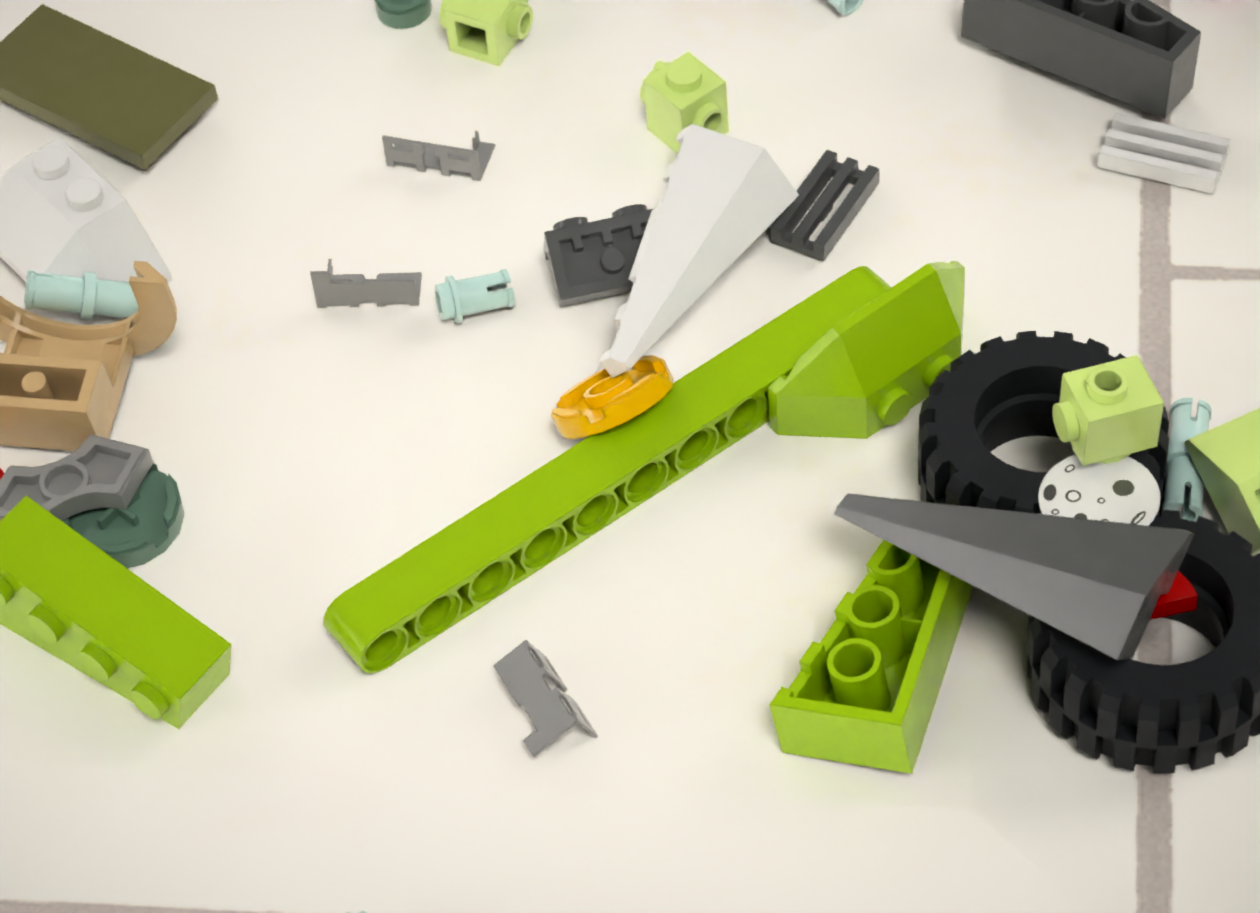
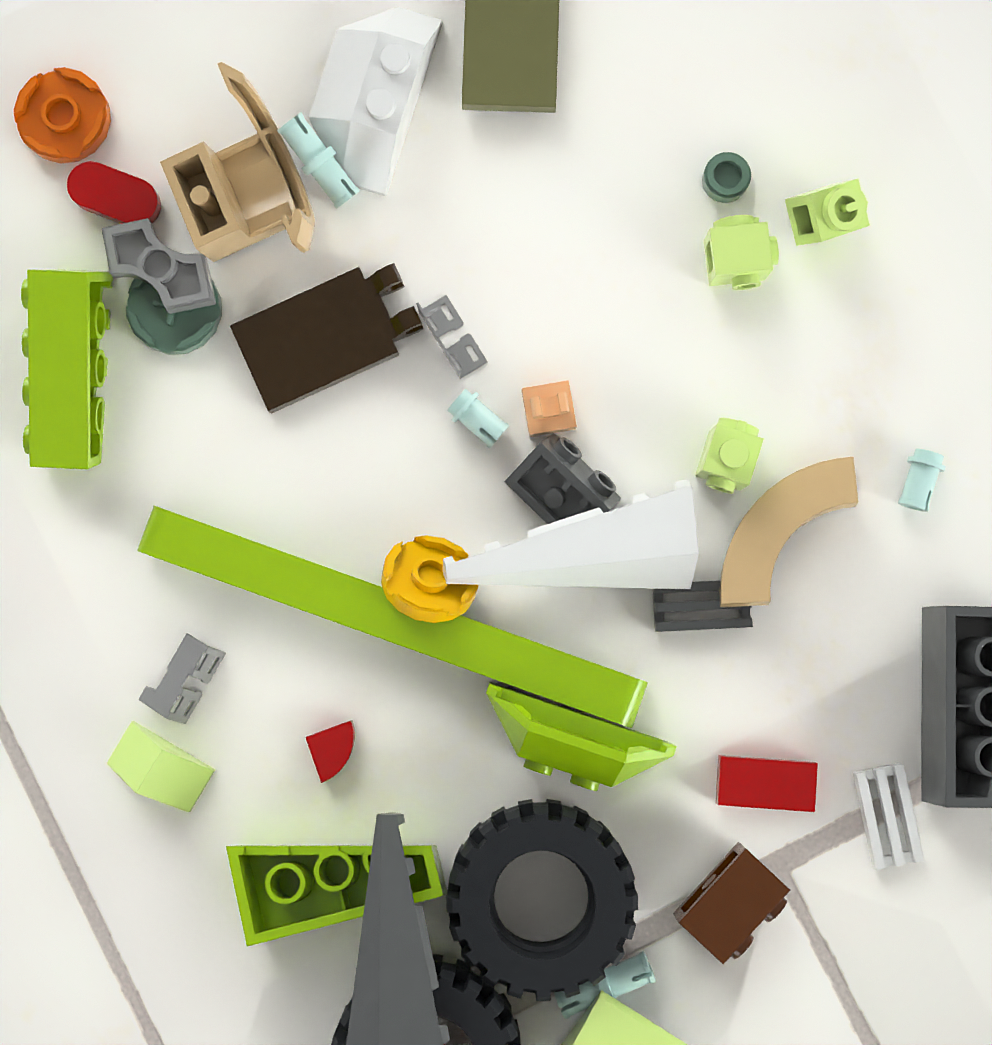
camera: 55 degrees right, 35 degrees up
light grey piece [382,130,496,181] -> none
white sticker [1038,454,1161,526] -> none
yellowish green brick [1052,355,1164,466] -> none
none -> yellowish green slope [107,721,216,812]
none -> dark brown tile [230,263,424,414]
none -> red tile [305,720,355,783]
none -> light nougat tile [521,380,577,437]
none -> reddish brown brick [673,842,790,964]
none -> red tile [715,755,818,812]
none -> tan tile [719,457,858,607]

